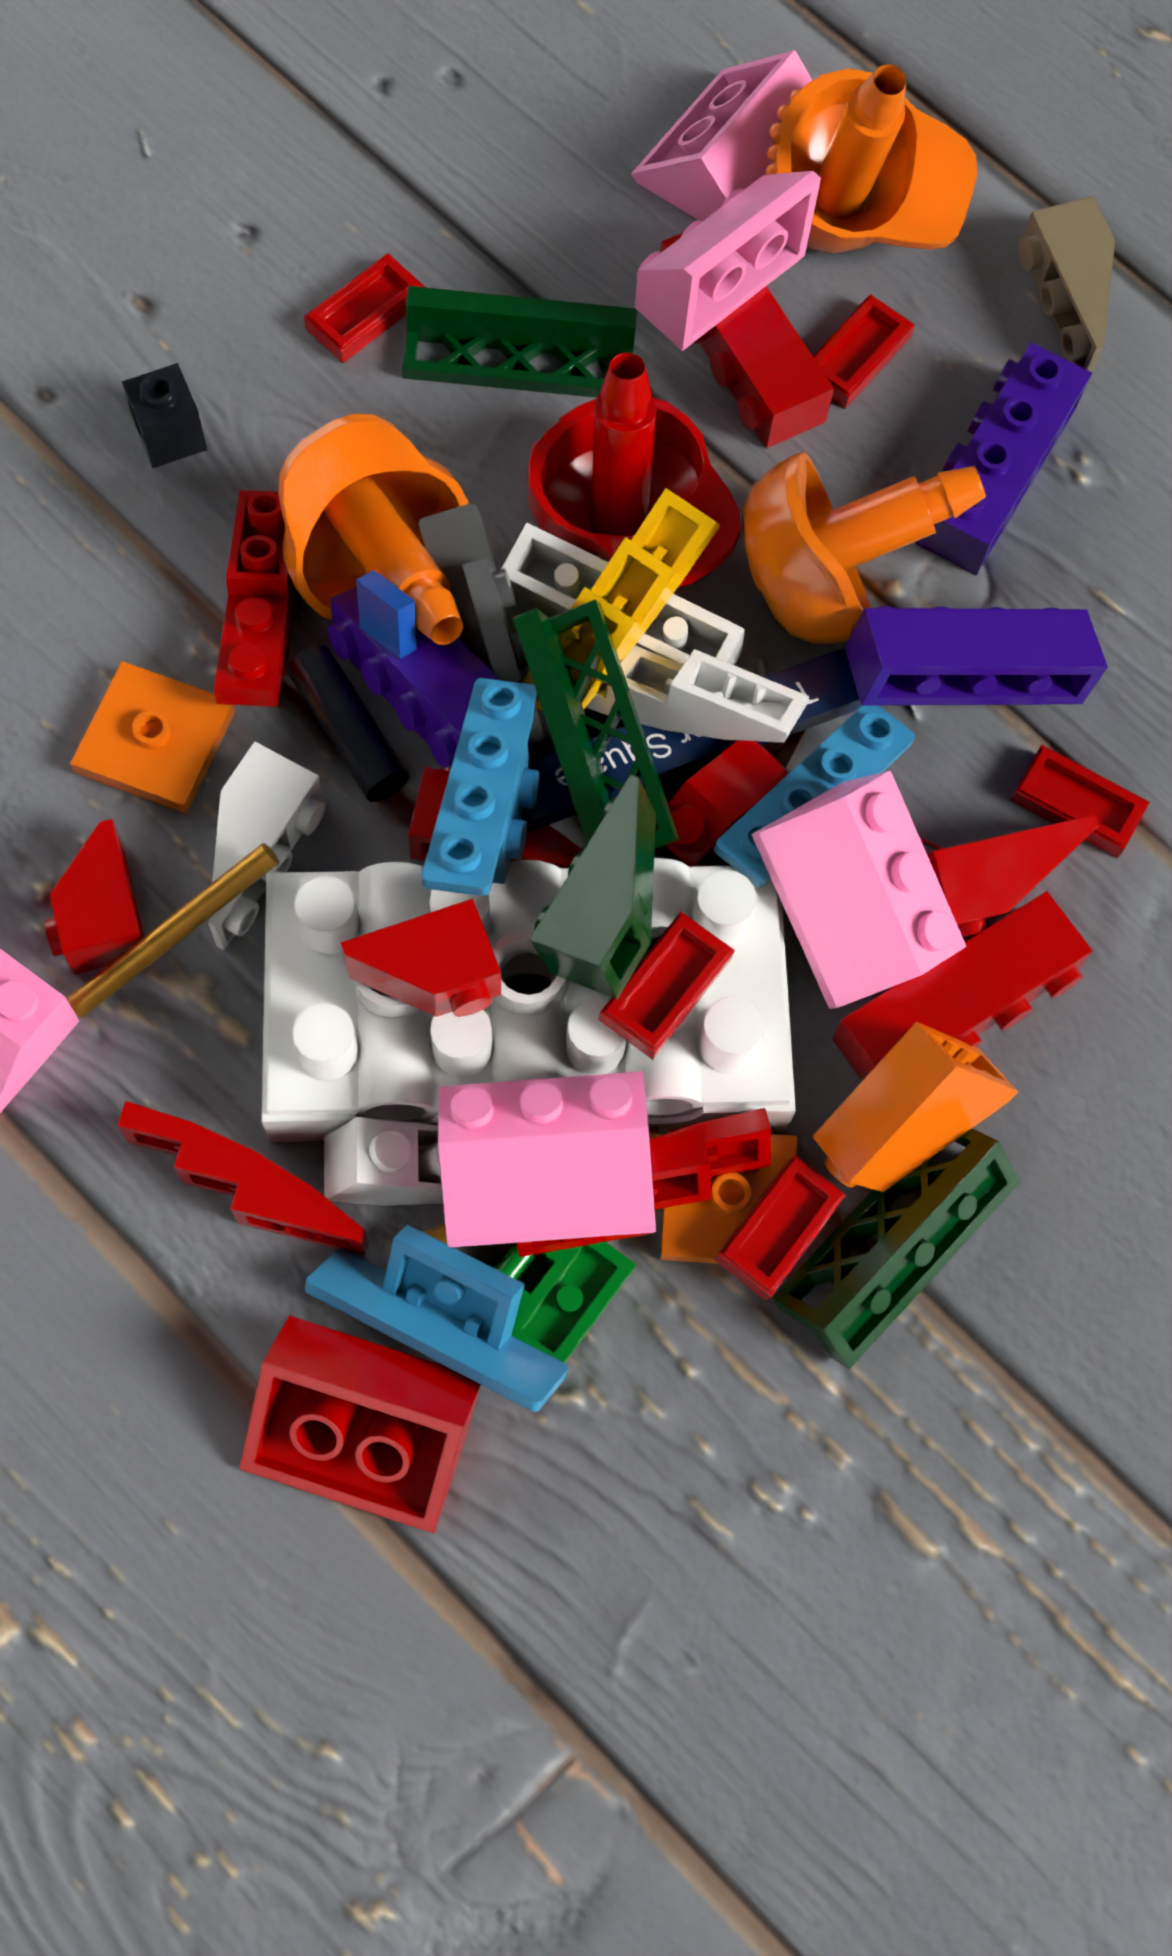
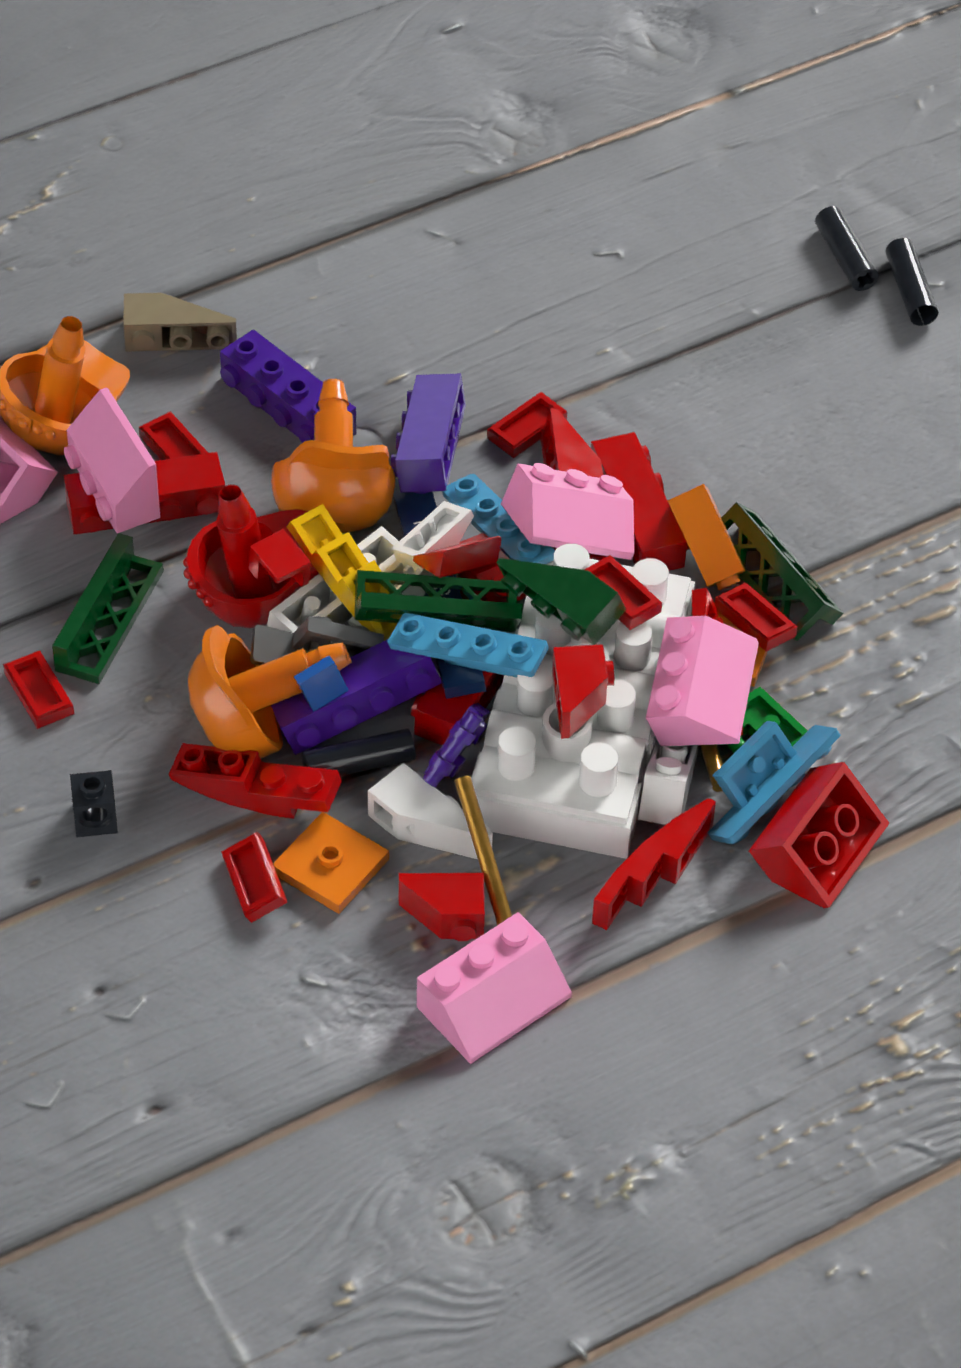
camera: 70 degrees left, 20 degrees down
none -> red tile [221,832,288,923]
none -> red panel [249,529,311,587]
none -> red slope [413,536,502,578]
none -> dark purple plate [423,702,491,787]

